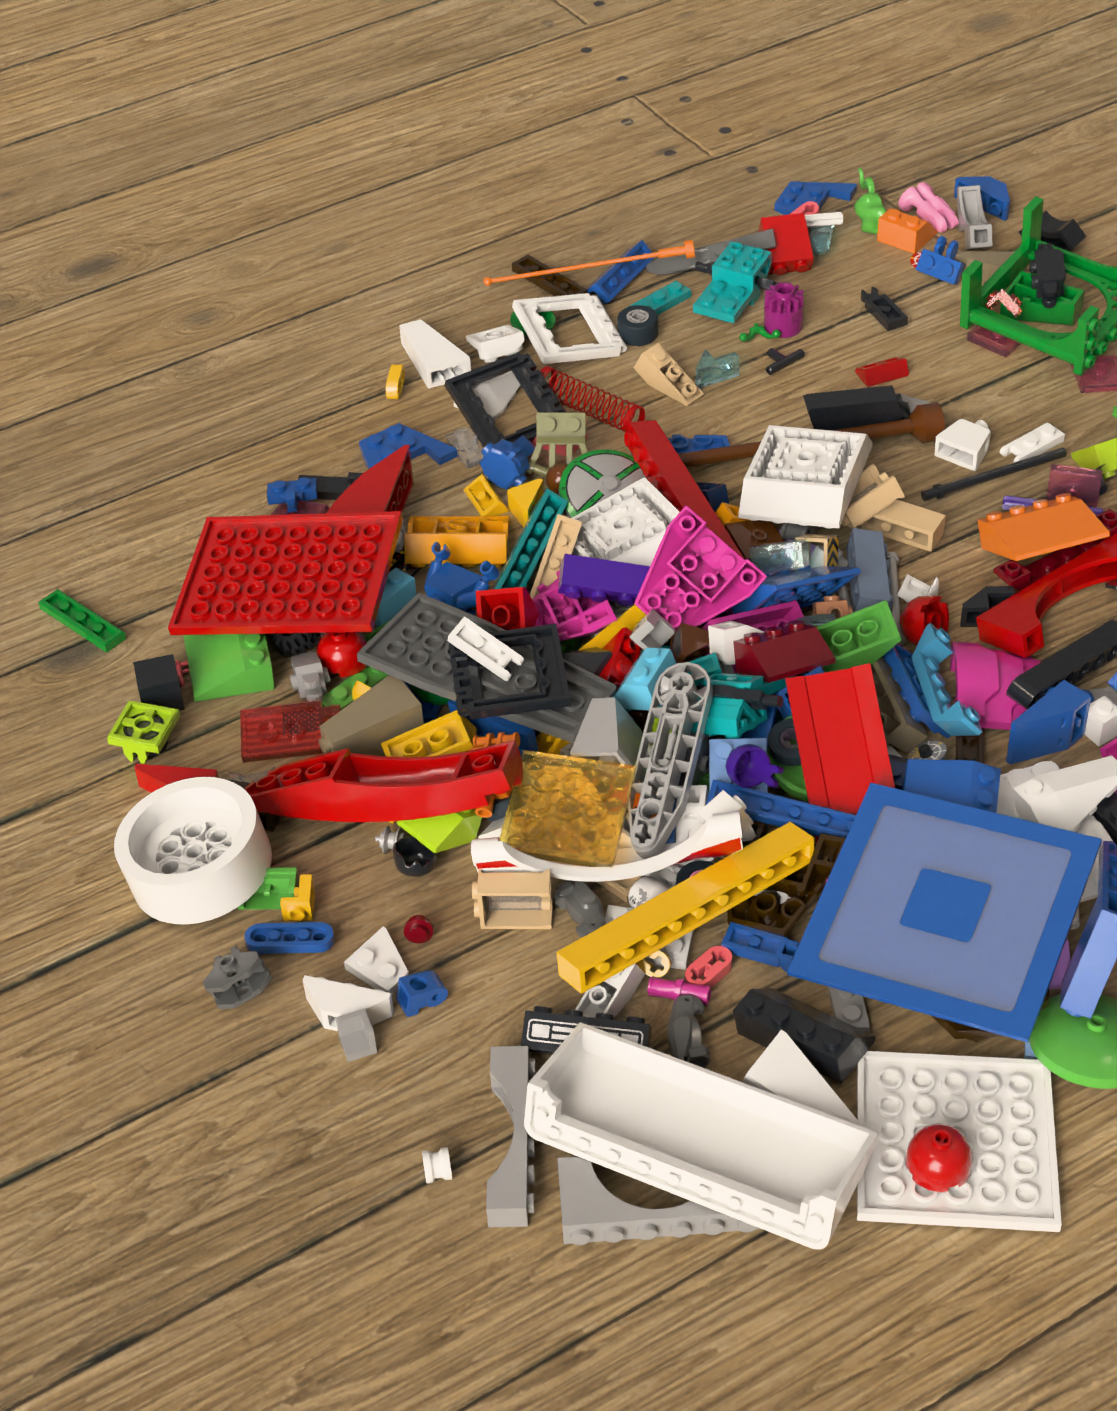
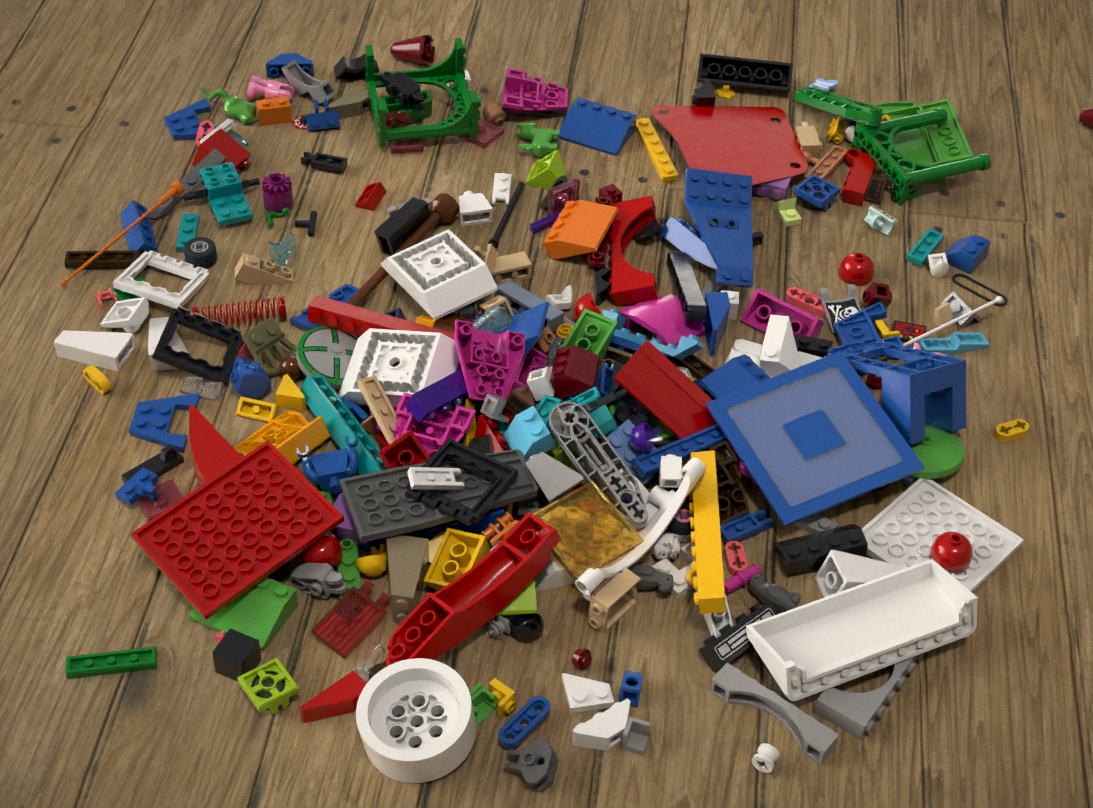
camera: 55 degrees left, 0 degrees up
none -> coral piece [96,287,118,308]

